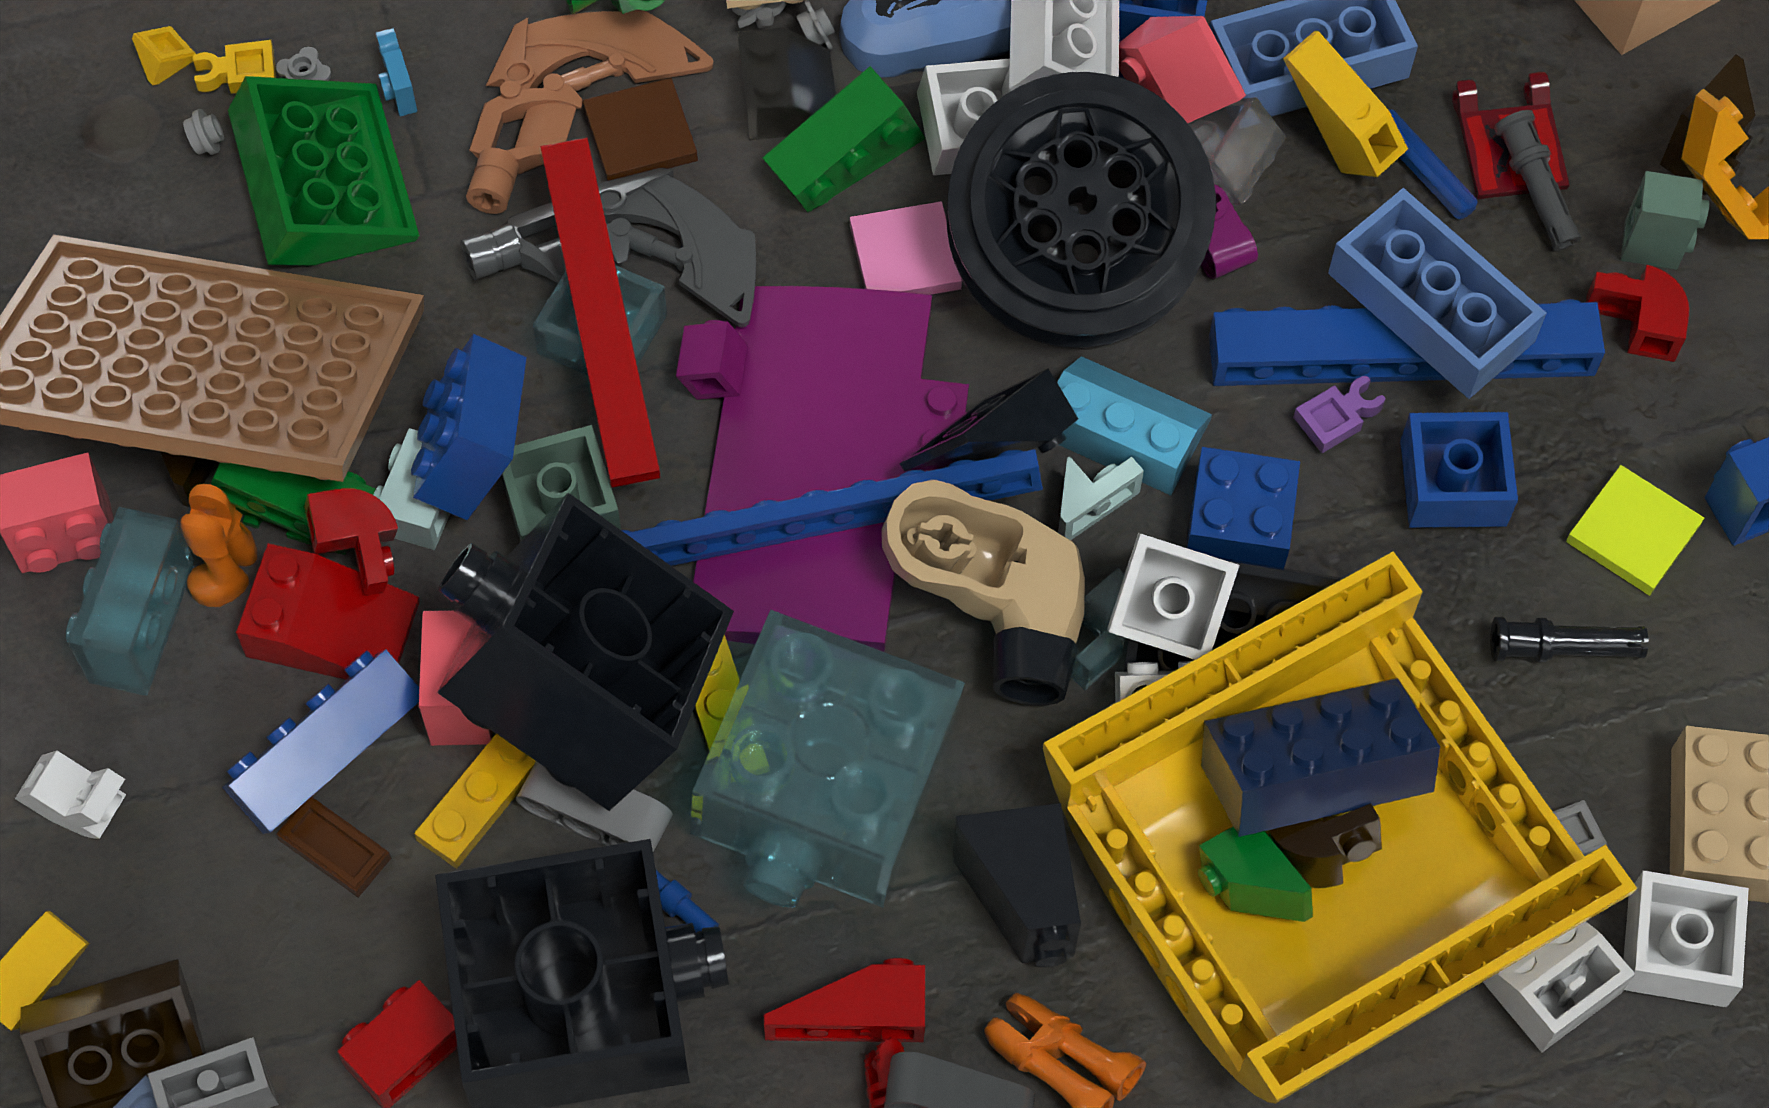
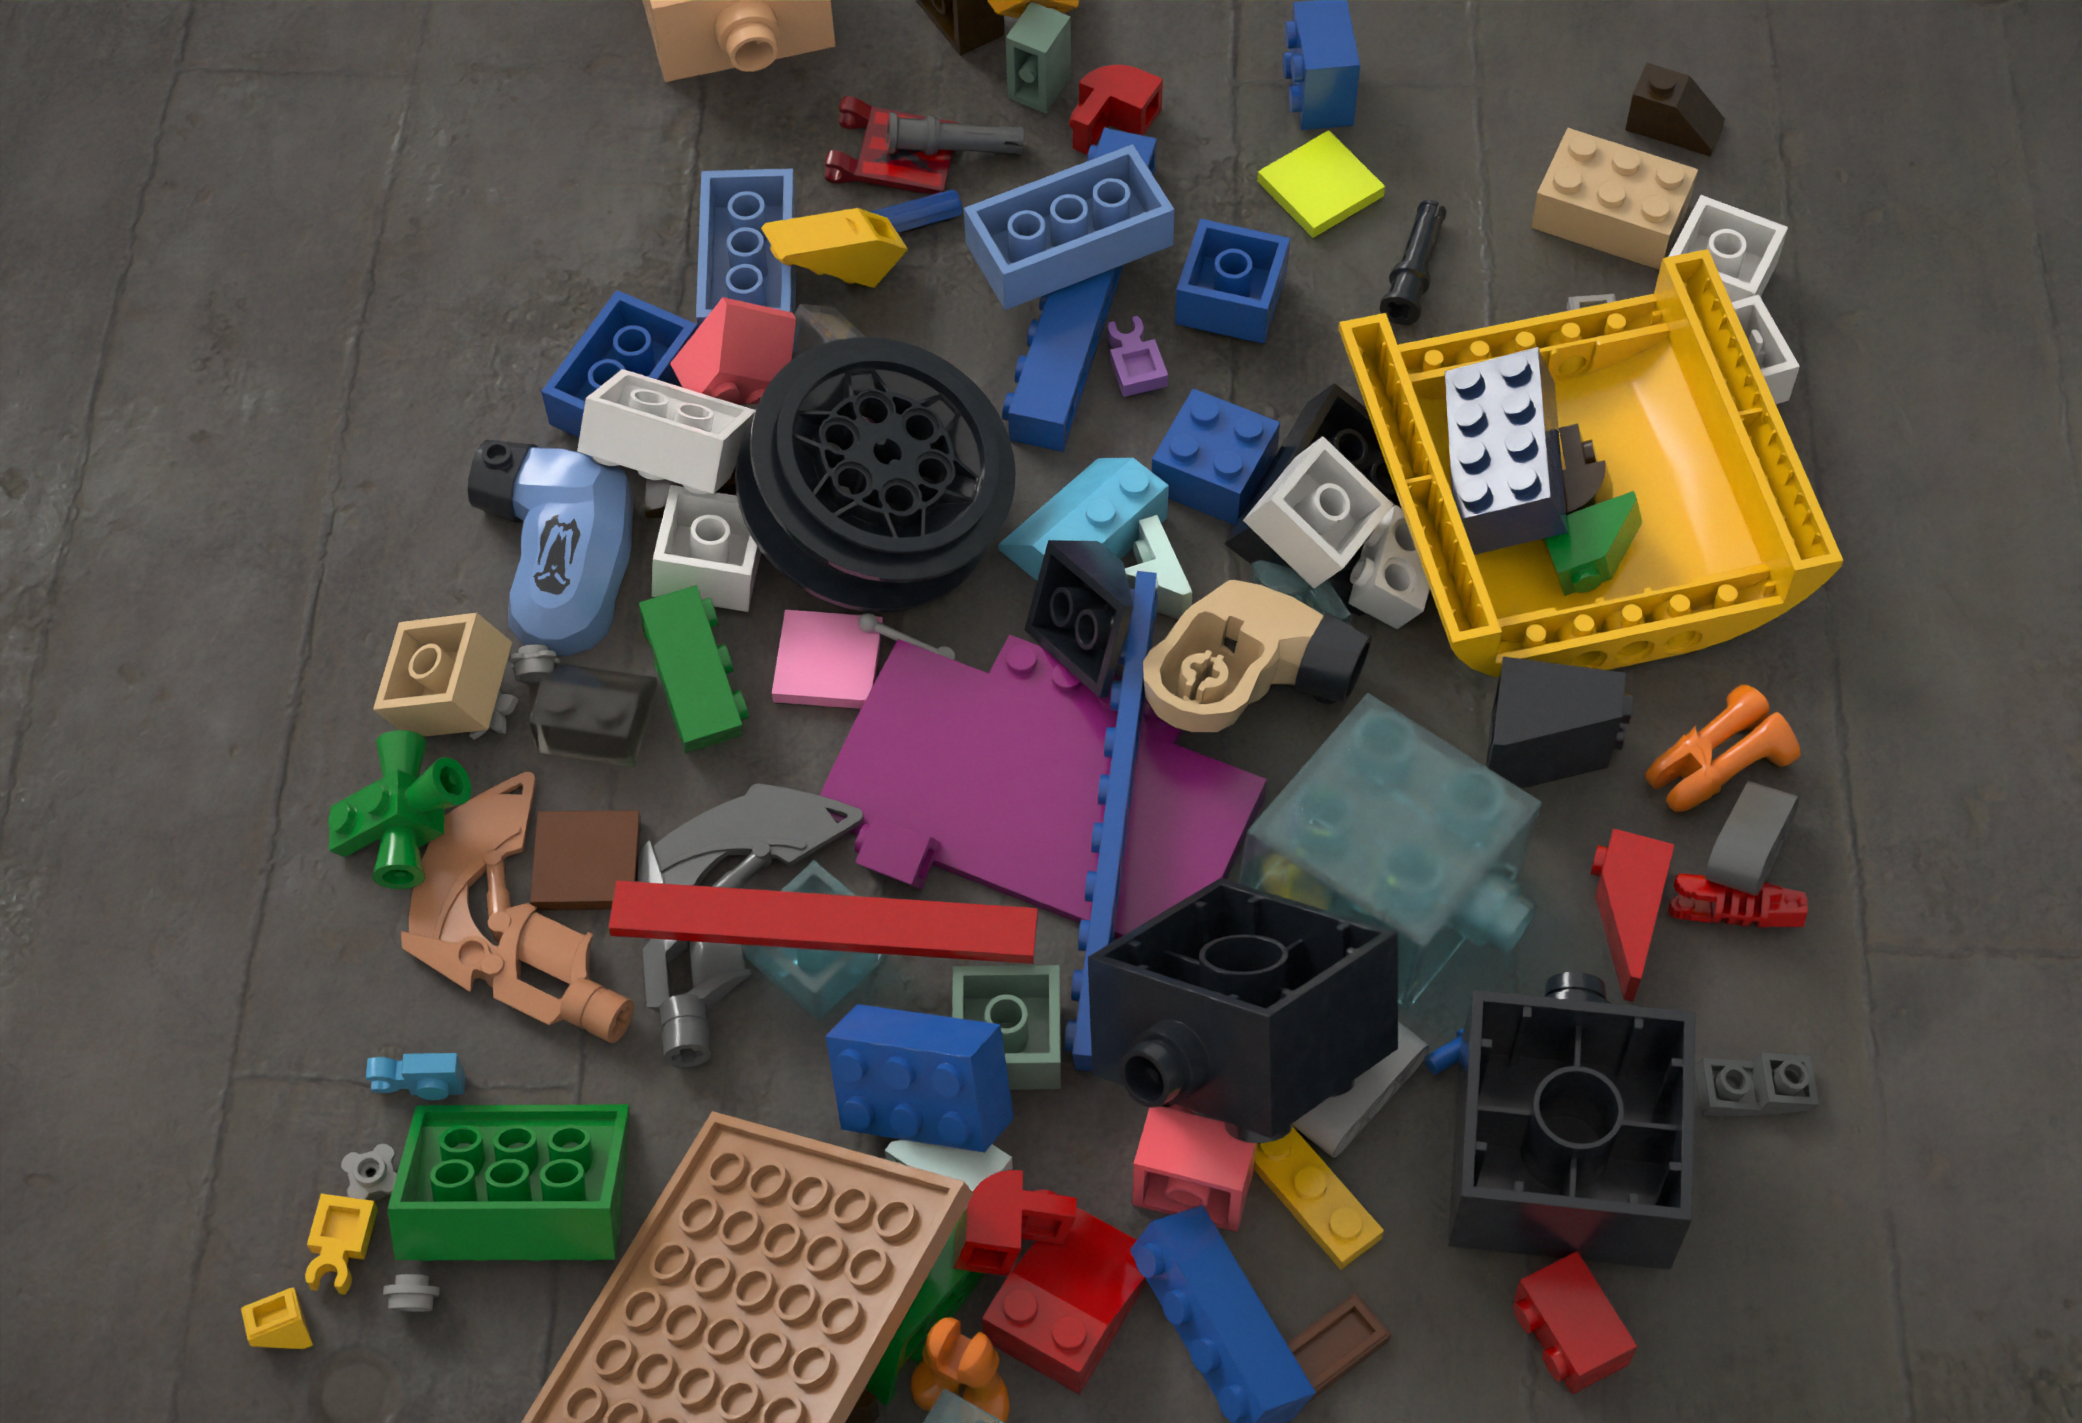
camera: 70 degrees left, 5 degrees down
none -> light grey hinge [858,613,955,660]

